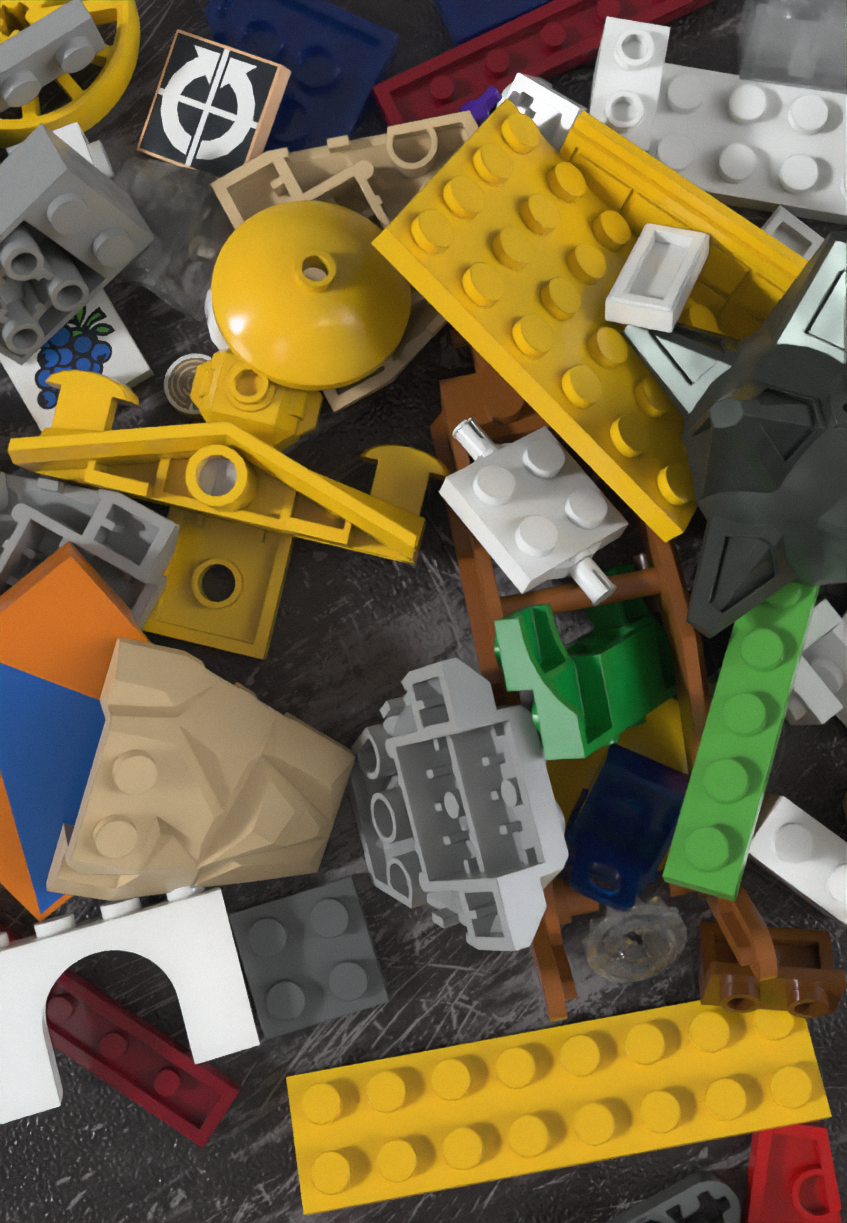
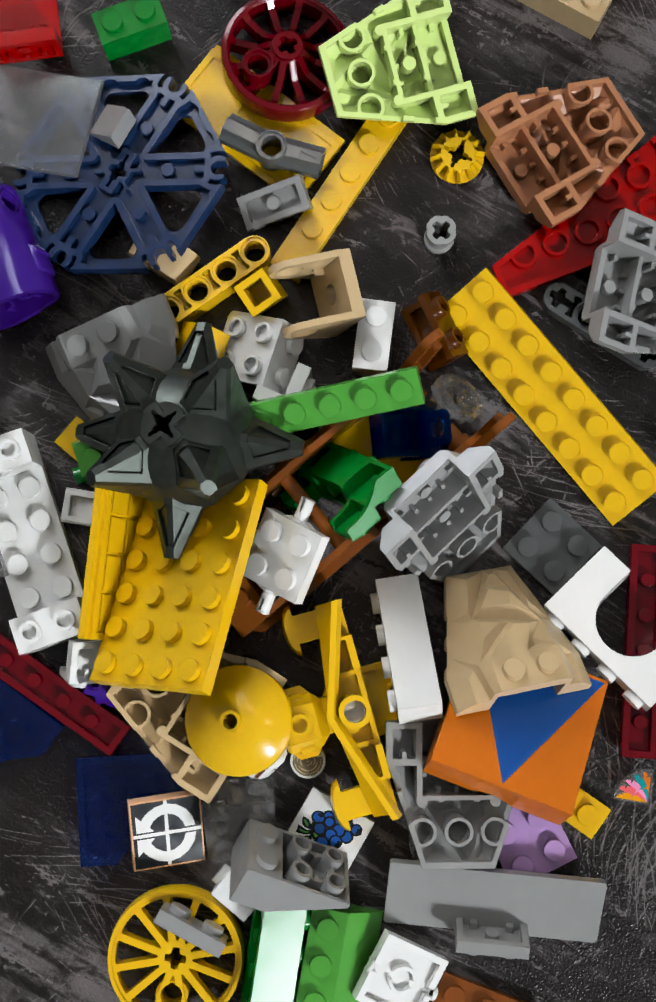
camera: 120 degrees left, 0 degrees up
white tile [605,223,710,333] -> none
none -> white brick [370,574,443,724]

